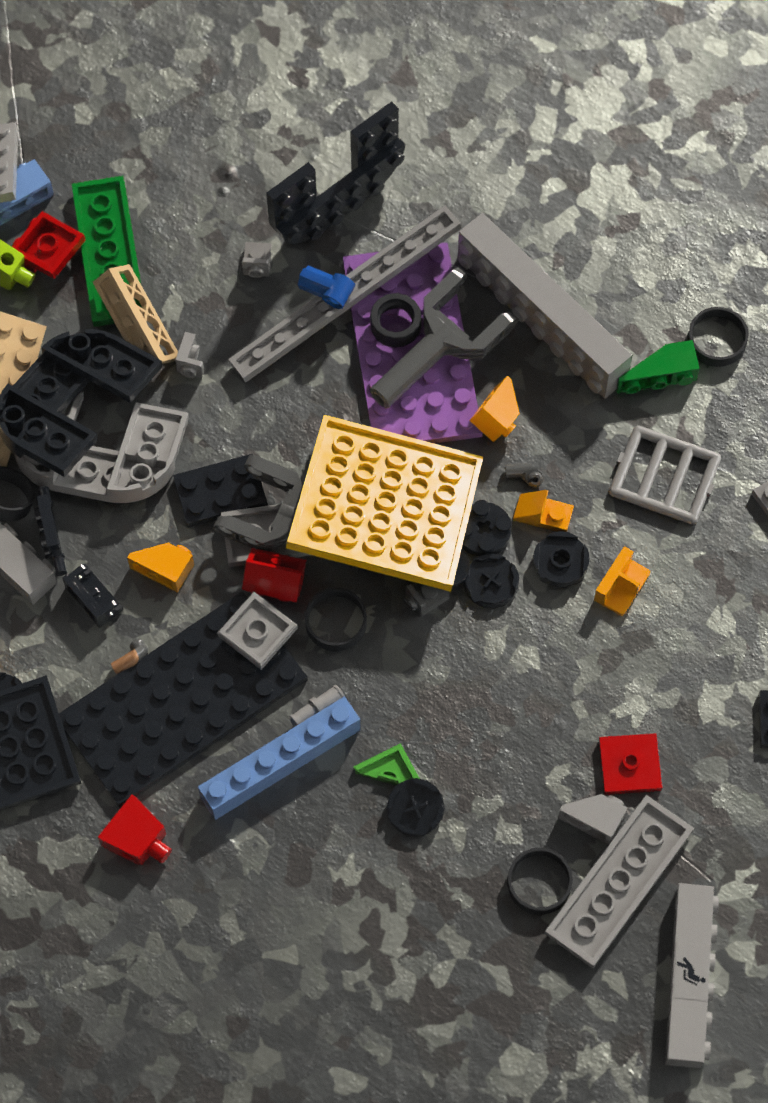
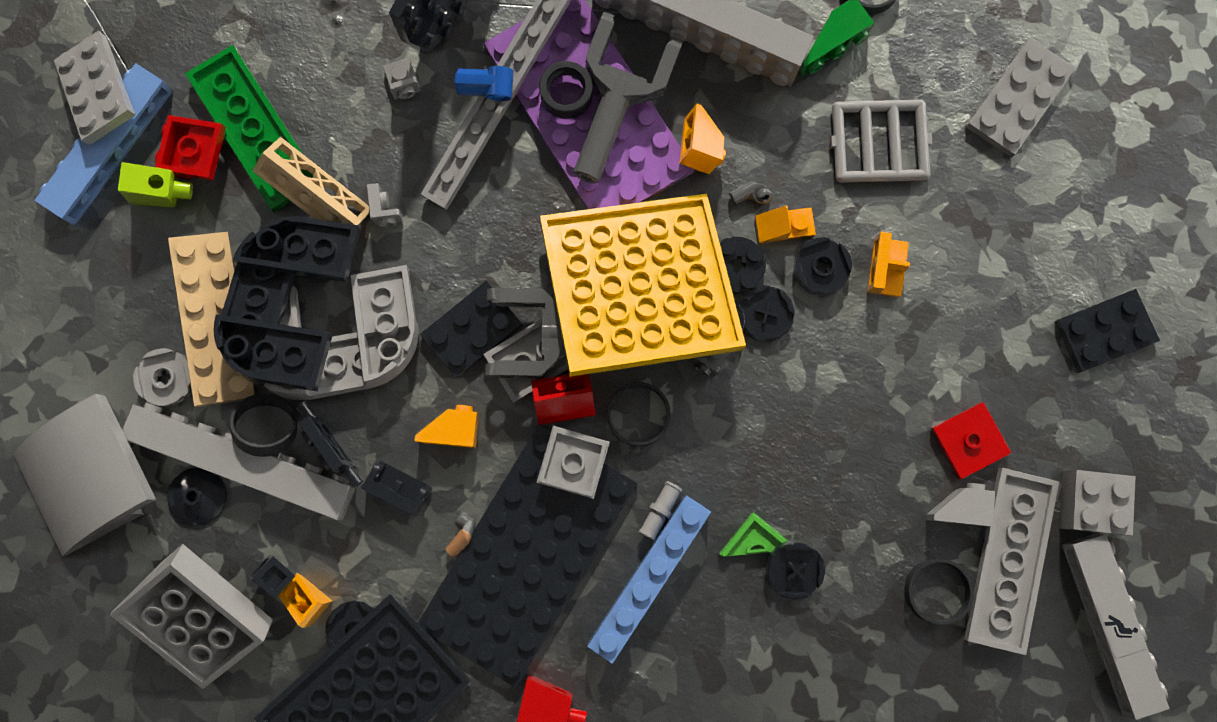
camera: 25 degrees left, 15 degrees up
none -> light grey brick [1060,470,1136,536]

